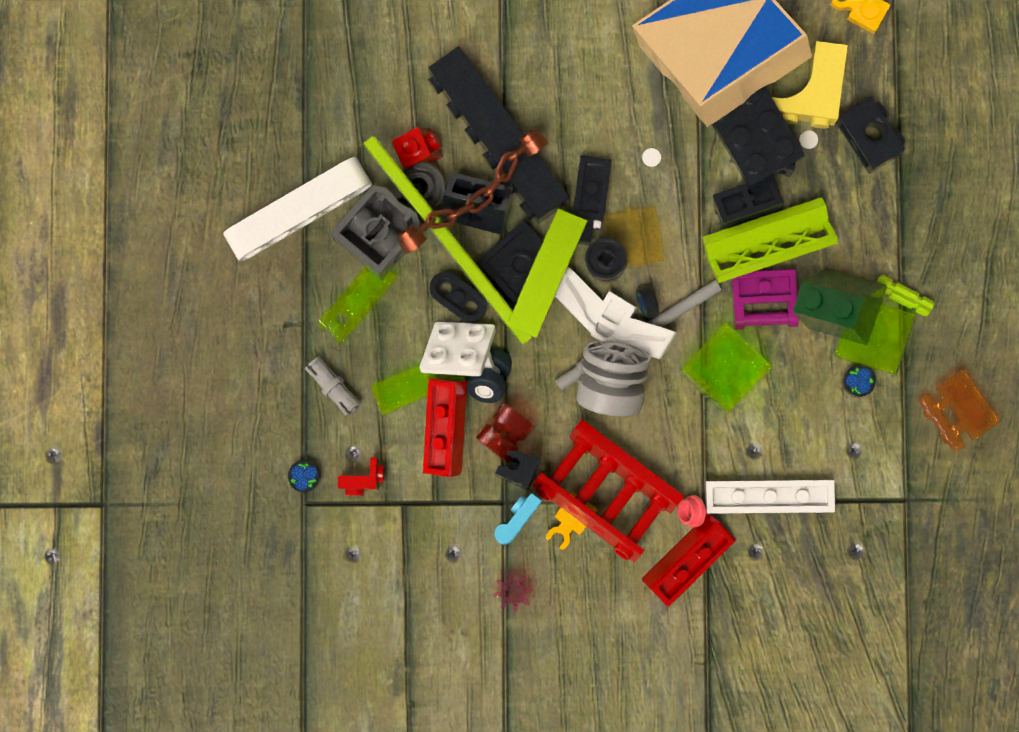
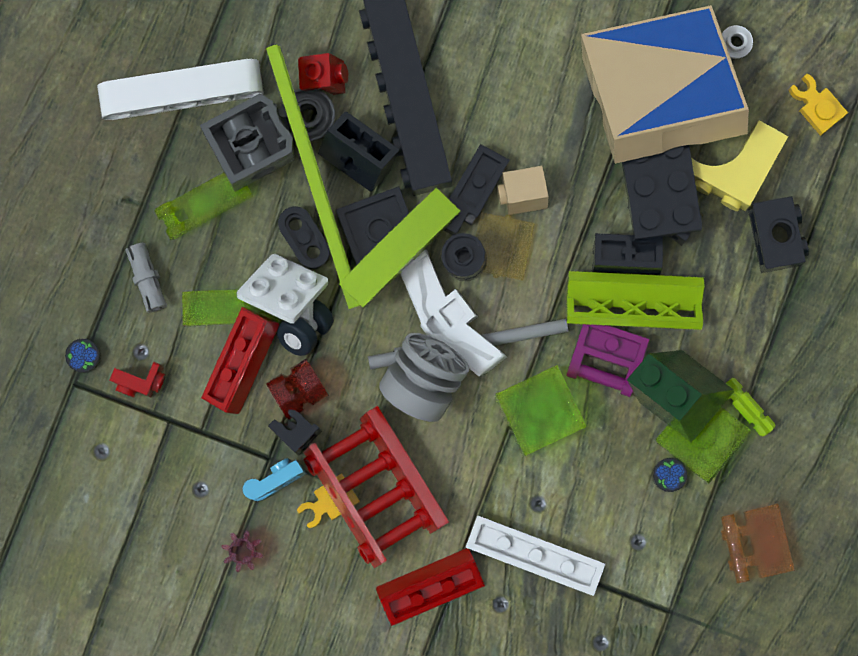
camera: 15 degrees right, 0 degrees up
copper piece [397,128,548,254] -> none
black tile [636,286,659,320] -> none
white sticker [642,148,661,167] -> none
coral plate [678,495,707,527] -> none
white sticker [799,130,818,149] -> none
none -> tan brick [497,166,549,215]

